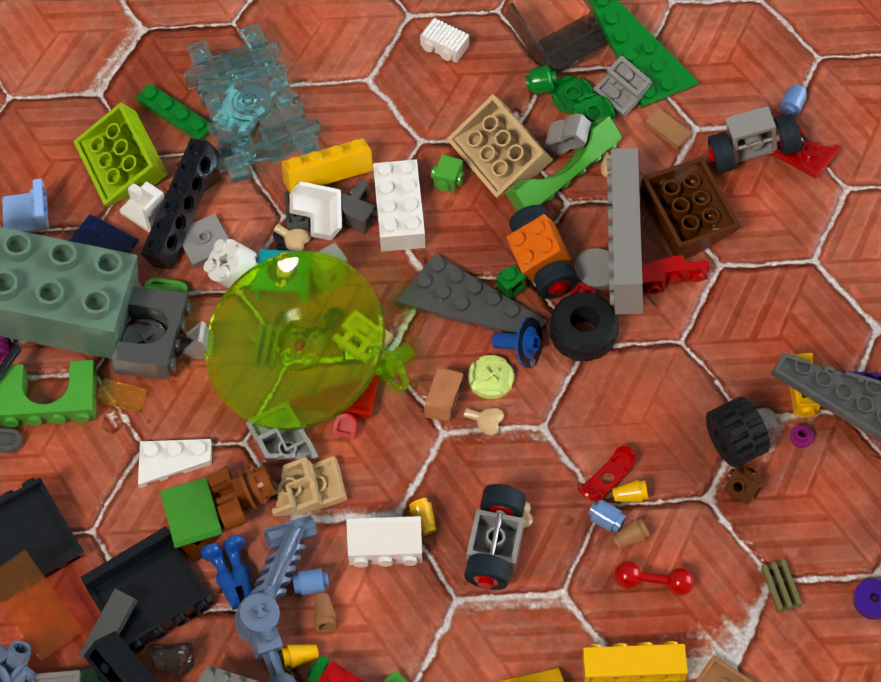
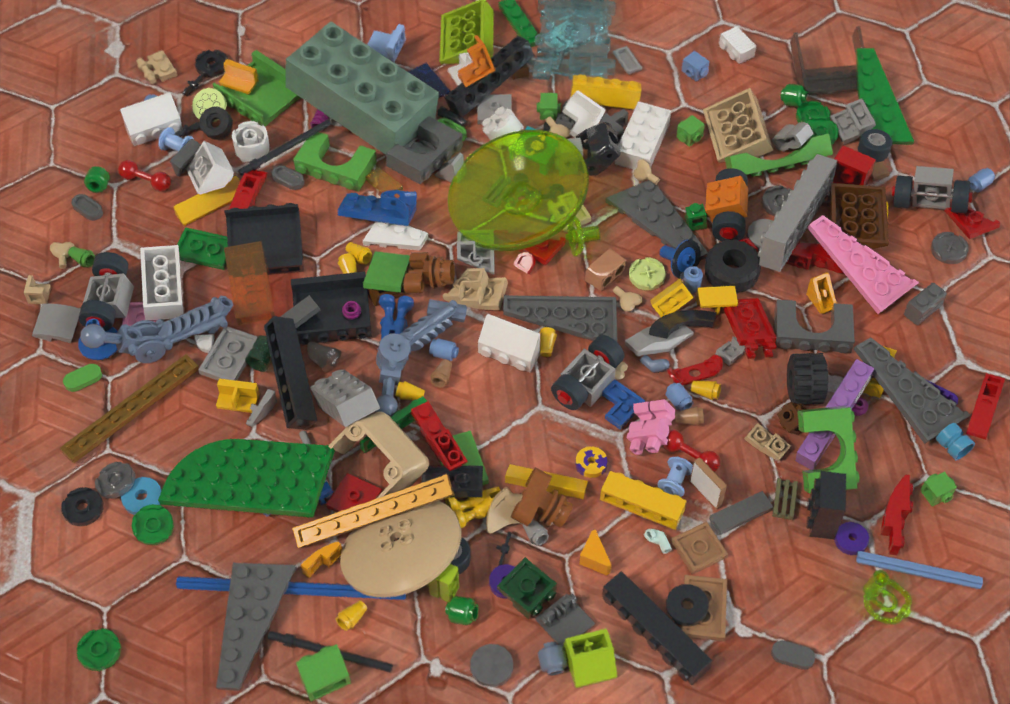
camera: 25 degrees right, 5 degrees down
none -> blue plate [338,190,417,226]
none -> yellow cone [338,253,357,274]
none -> magenta plate [342,301,361,319]
none -> yellow cone [346,242,372,265]
none -> black axle [437,106,467,128]
none -> orange panel [458,35,496,87]
none -> dark grey wing [503,295,617,342]
none -> bright green brick [537,93,561,120]
none -> yellow piece [575,446,607,478]
none -> black piece [576,122,621,176]
none -> blue plate [602,379,645,430]
none -> light grey tile [612,46,642,75]
none -> light grey piece [625,325,694,356]
none -> bright pink hips [626,399,675,455]
none -> tan rock [633,159,660,185]
none -> sand blue arm [640,355,670,372]
none -> black tile [649,310,717,339]
none -> yellow panel [650,278,694,317]
none -> light blue hose [657,457,693,497]
none -> medium blue brick [682,51,710,81]
none -> medium blue brick [683,267,703,293]
none -> tile [690,458,727,509]
none -> yellow panel [696,286,738,314]
none -> dark grey tile [709,491,773,535]
none -> light grey slope [715,337,745,366]
none -> red tile [723,298,777,359]
none -> tan slope [744,423,791,461]
none -> flat silver tile [762,186,791,216]
none -> dark grey arch [774,299,855,353]
none -> medium lavender brick [795,359,874,470]
none -> bright green arch [798,406,859,493]
none -> light orange slope [806,272,837,314]
none -> black brick [806,471,846,540]
none -> bright pink wing [807,215,919,314]
none -> red brick [833,145,876,186]
none -> black wheel [858,129,892,162]
none -> dark grey brick [904,282,947,325]
none -> flat silver tile [931,232,969,264]

